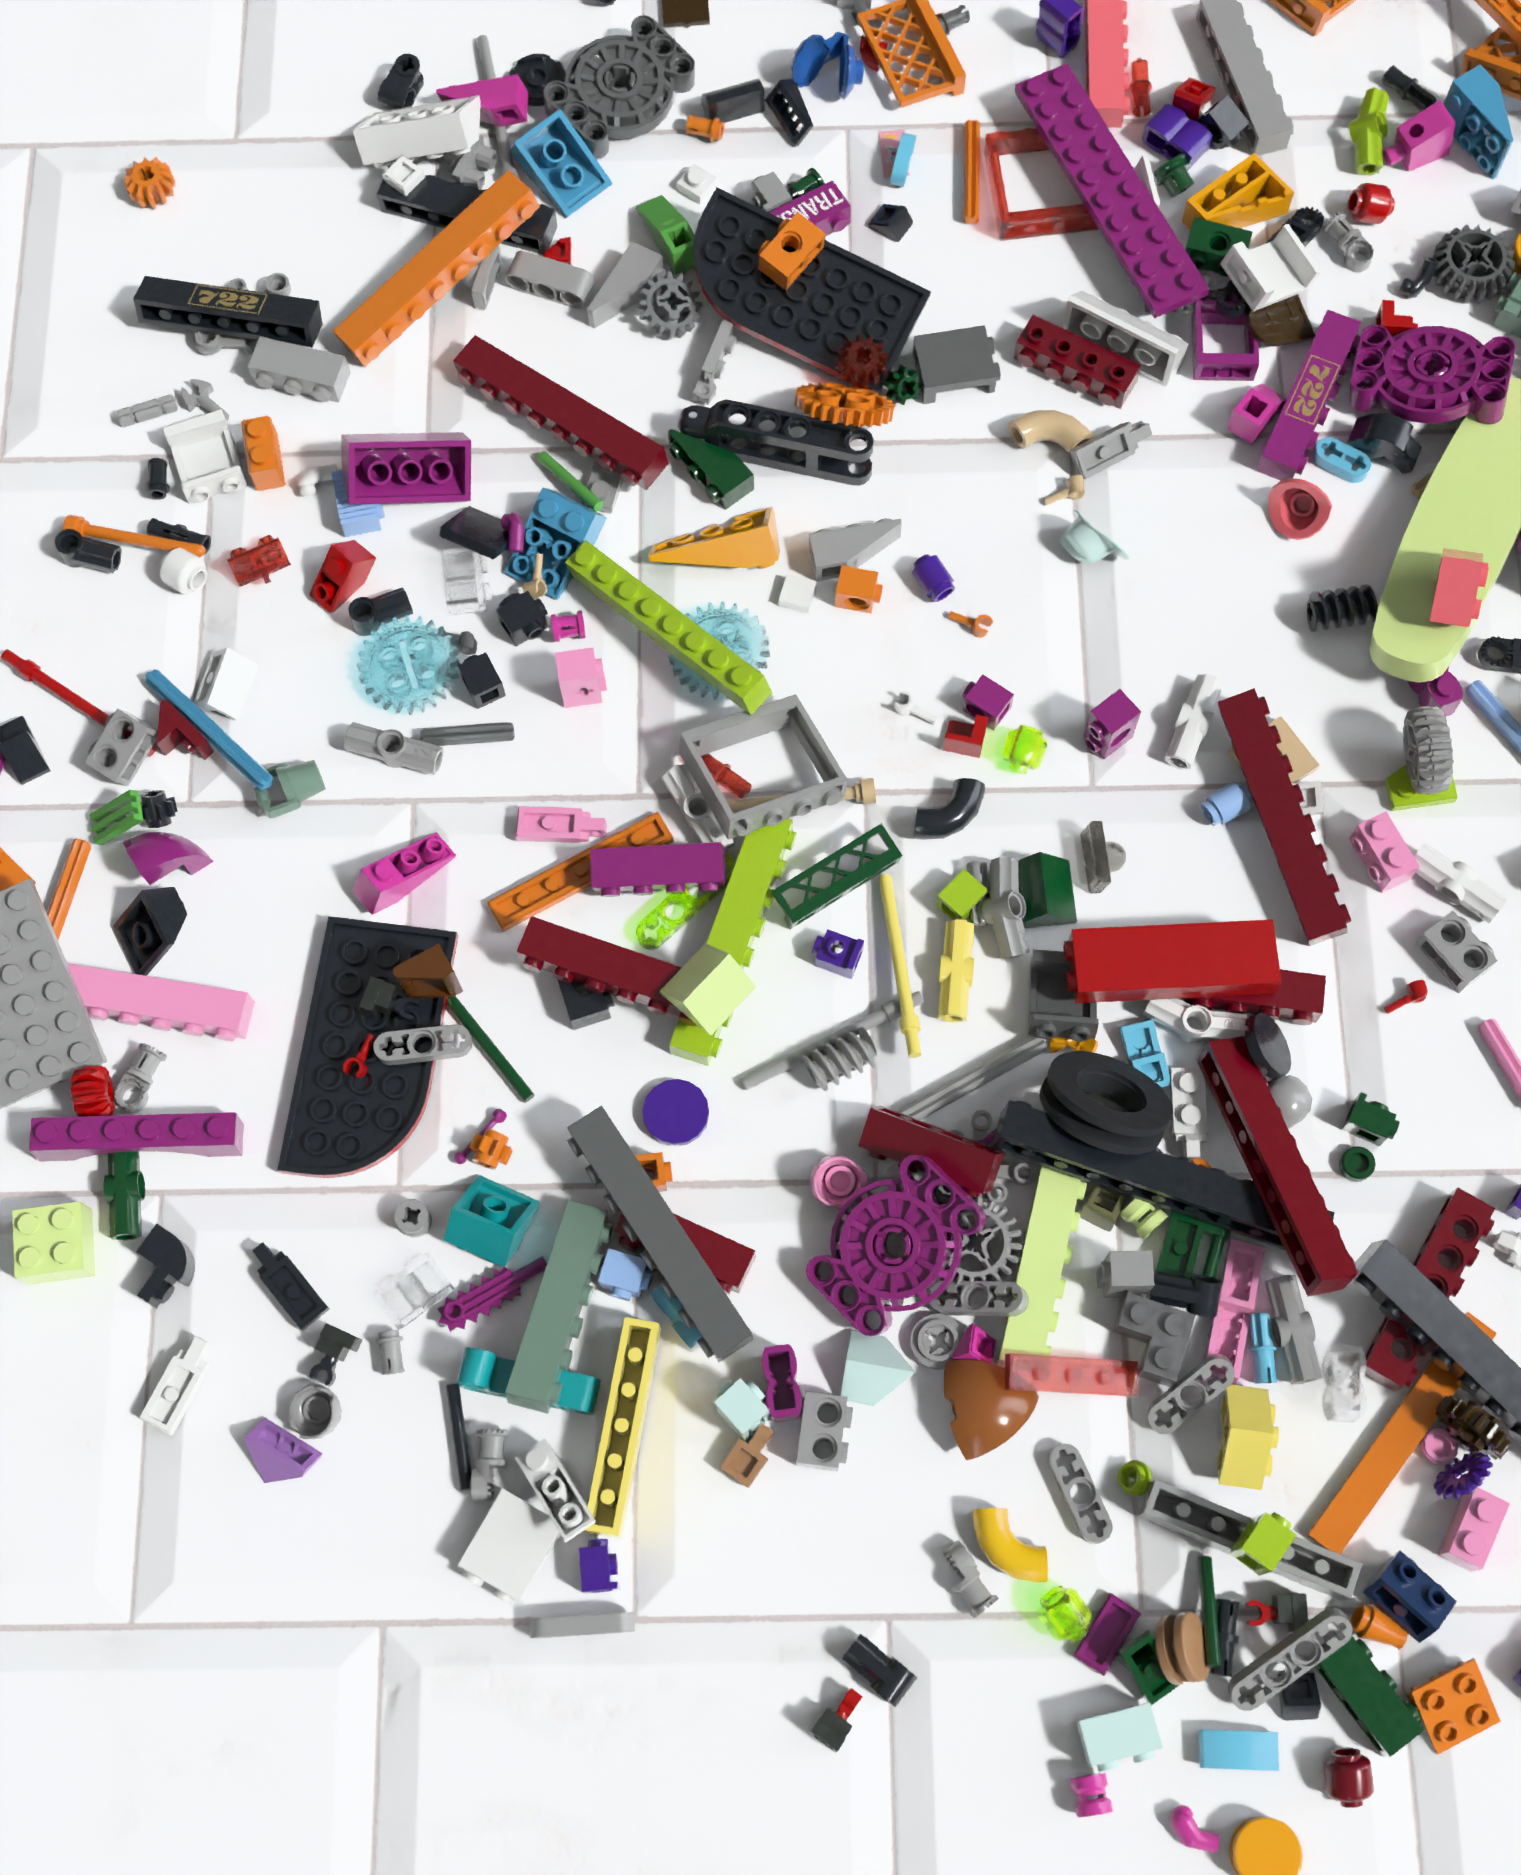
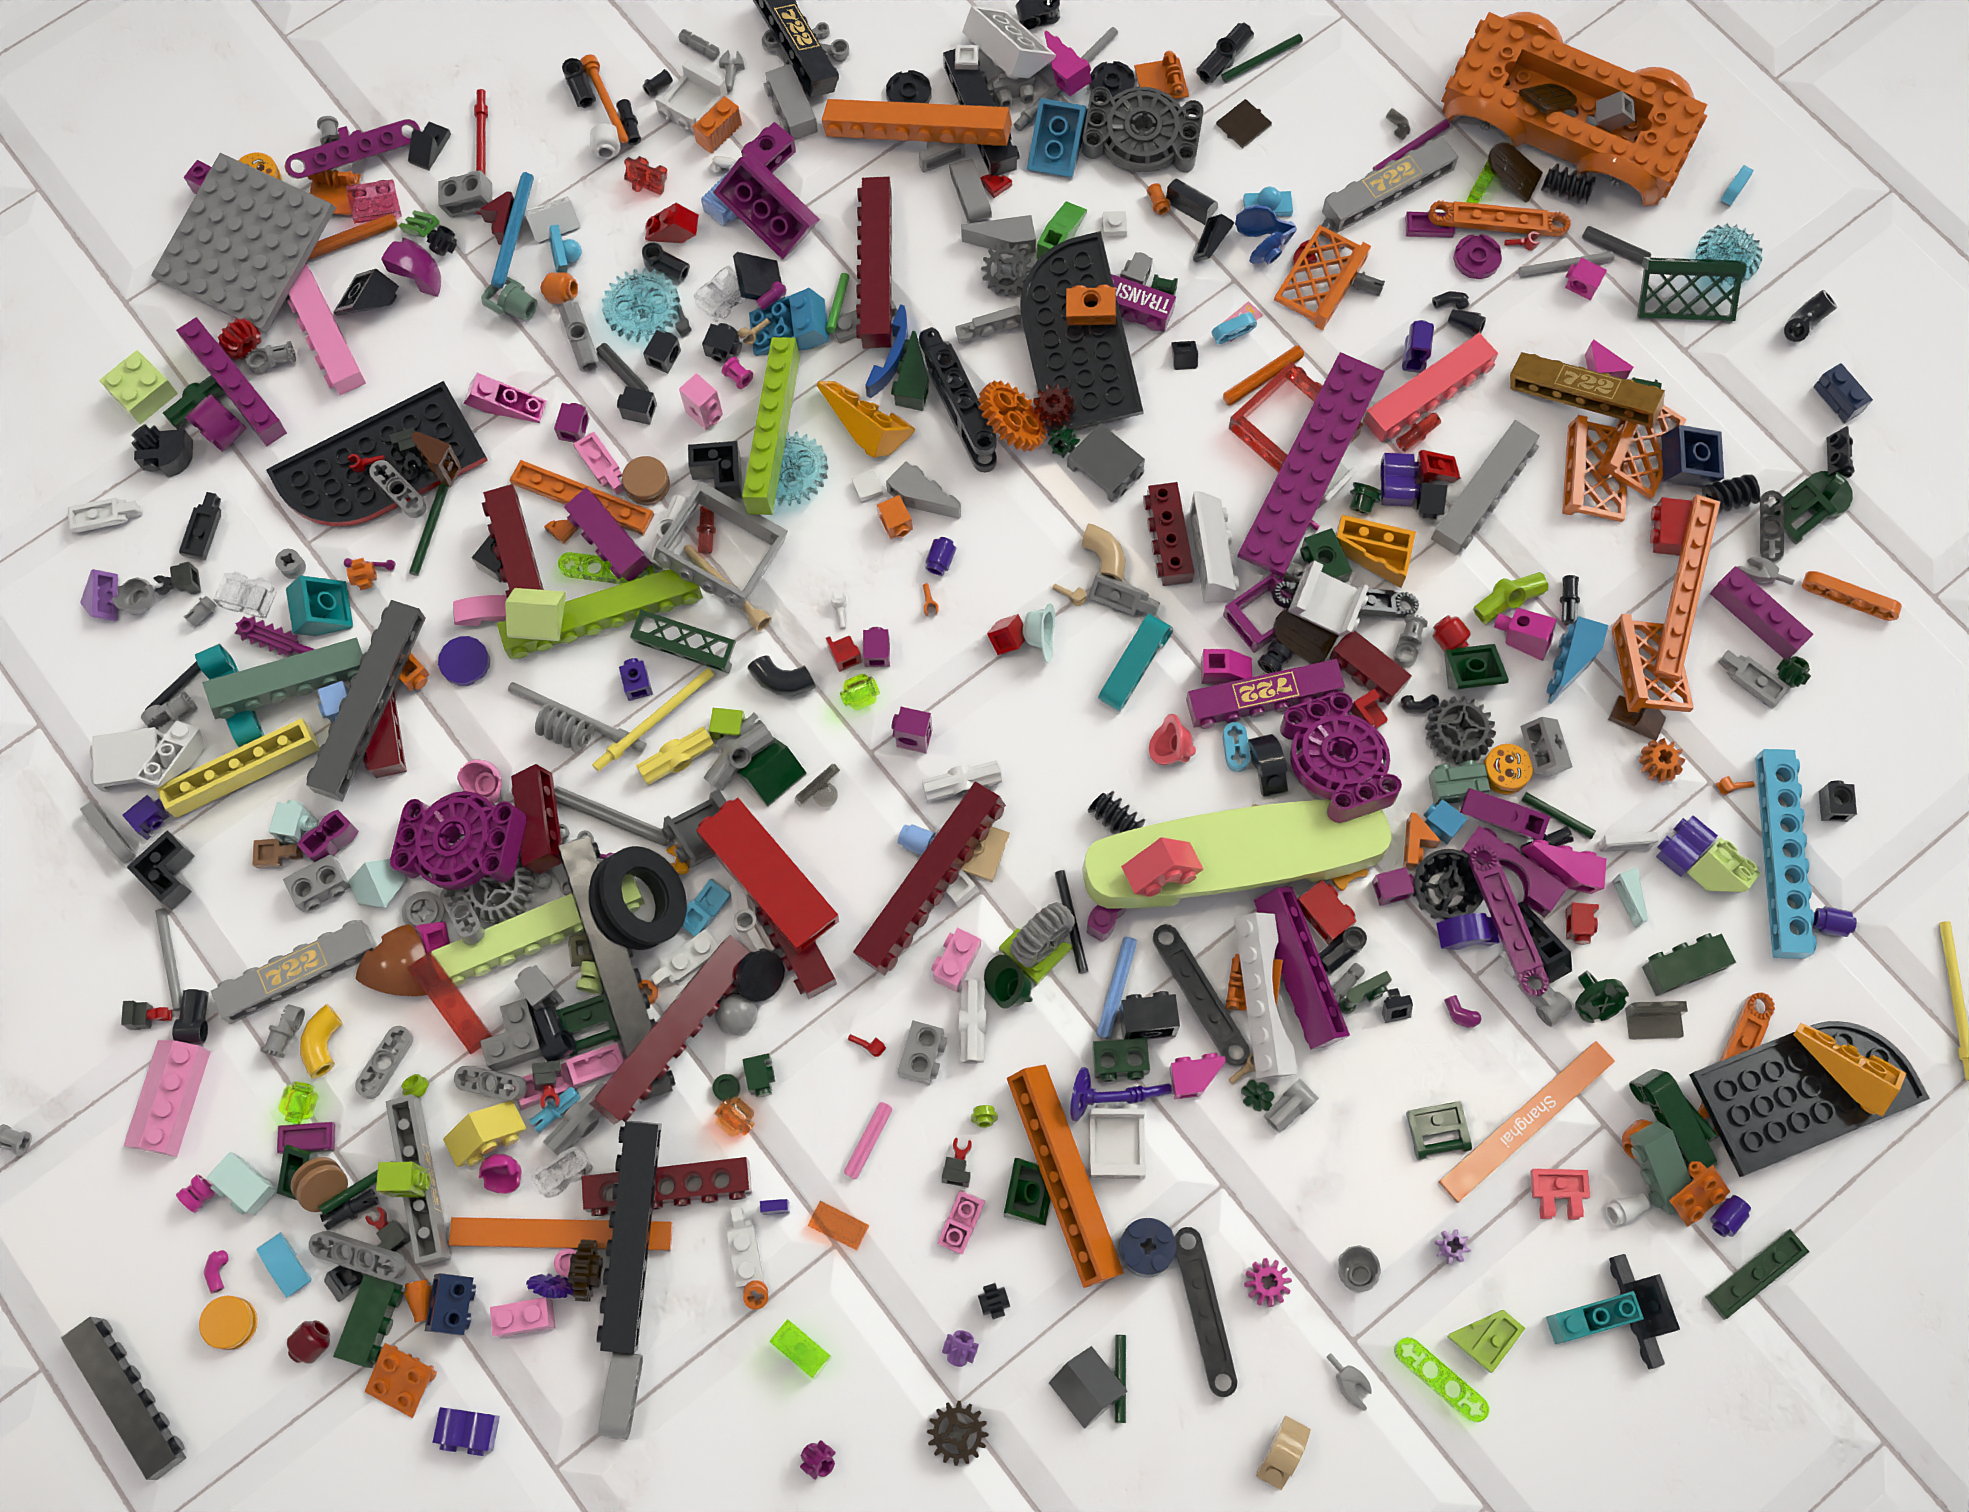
camera: 50 degrees right, 0 degrees up
none -> bright pink slope [123,1040,211,1157]
none -> black brick [127,830,195,910]
none -> black gear [131,424,160,450]
none -> light grey bar [155,908,182,1011]
none -> magenta brick [185,393,247,452]
none -> light grey brick [211,920,377,1024]
none -> clear pink bracket [346,179,402,224]
none -> bright pink slope [453,595,507,626]
none -> dark pink hair [479,1154,522,1194]
none -> pearl dark grey piece [532,1060,561,1109]
none -> orange head [540,272,578,304]
none -> orange tile [544,519,580,544]
none -> medium azure tile [549,225,582,272]
none -> magenta brick [554,403,590,443]
none -> black brick [617,386,657,425]
none -> medium nougat head [622,456,670,505]
none -> black brick [688,441,743,499]
none -> clear orange head [714,1097,755,1138]
none -> magenta brick [741,122,796,173]
none -> blue slope [865,304,908,398]
none -> black tile [886,70,932,103]
none -> dark green piece [984,954,1033,1009]
none -> red panel [987,614,1025,655]
none -> black bar [1055,870,1089,974]
none -> teal beam [1098,613,1173,712]
none -> orange hinge [1134,50,1189,99]
none -> medium azure tile [1243,186,1293,217]
none -> black wheel [1257,641,1293,674]
none -> dark red brick [1329,631,1412,706]
none -> dark green slope [1444,644,1509,689]

